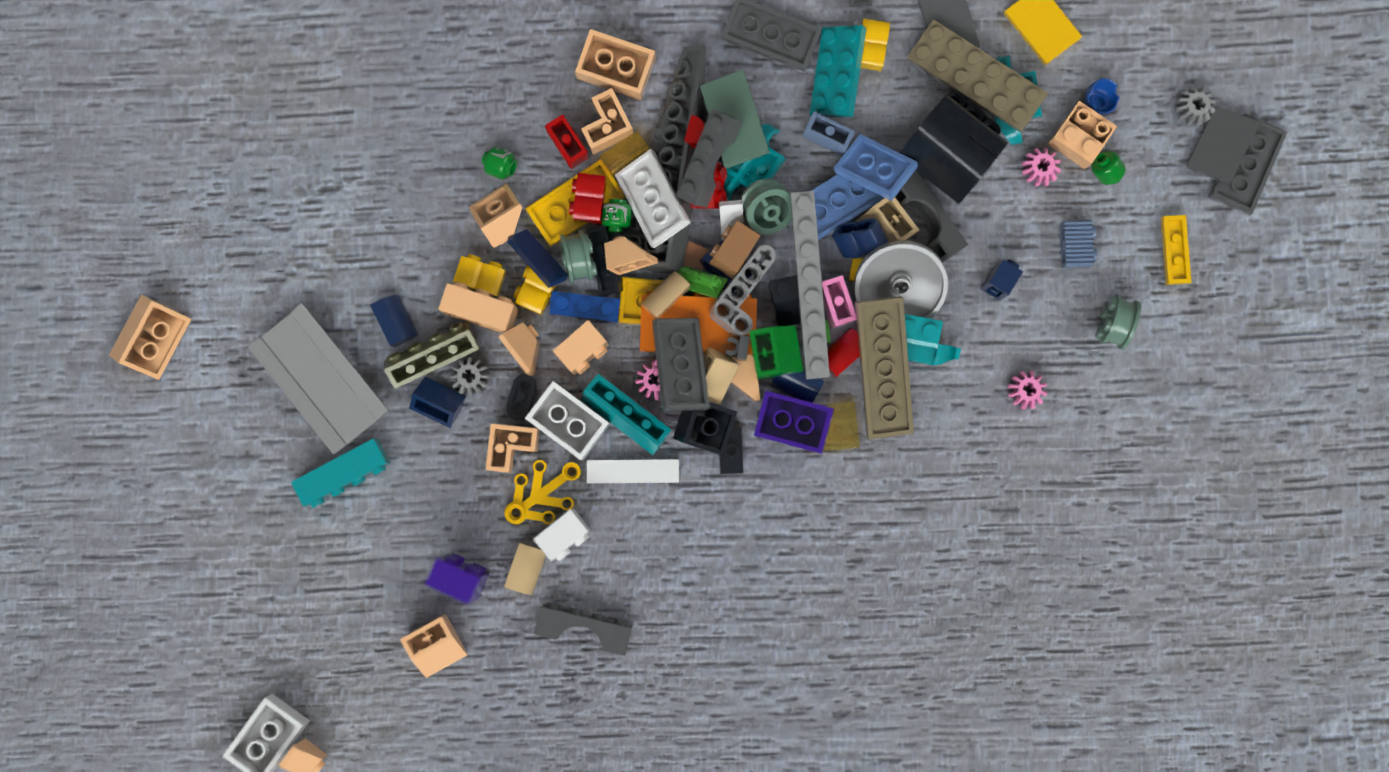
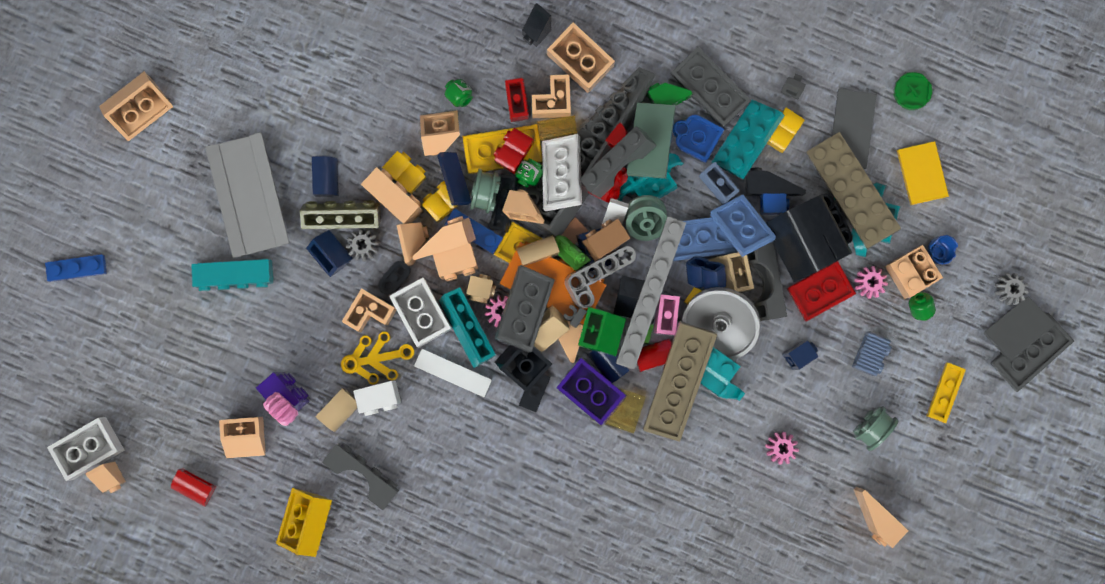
camera: 25 degrees right, 0 degrees up
none -> blue plate [45,254,107,282]
none -> red brick [171,468,217,507]
none -> bright pink gear [263,392,298,426]
none -> yellow slope [276,488,332,557]
none -> light nougat slope [413,216,476,260]
none -> tan brick [466,274,496,304]
none -> black slope [522,3,551,47]
none -> green slope [647,83,692,106]
none -> blue plate [673,115,724,163]
none -> black slope [745,167,806,196]
none -> blue brick [760,194,790,215]
none -> red tile [787,261,856,322]
none -> light nougat slope [854,487,909,548]

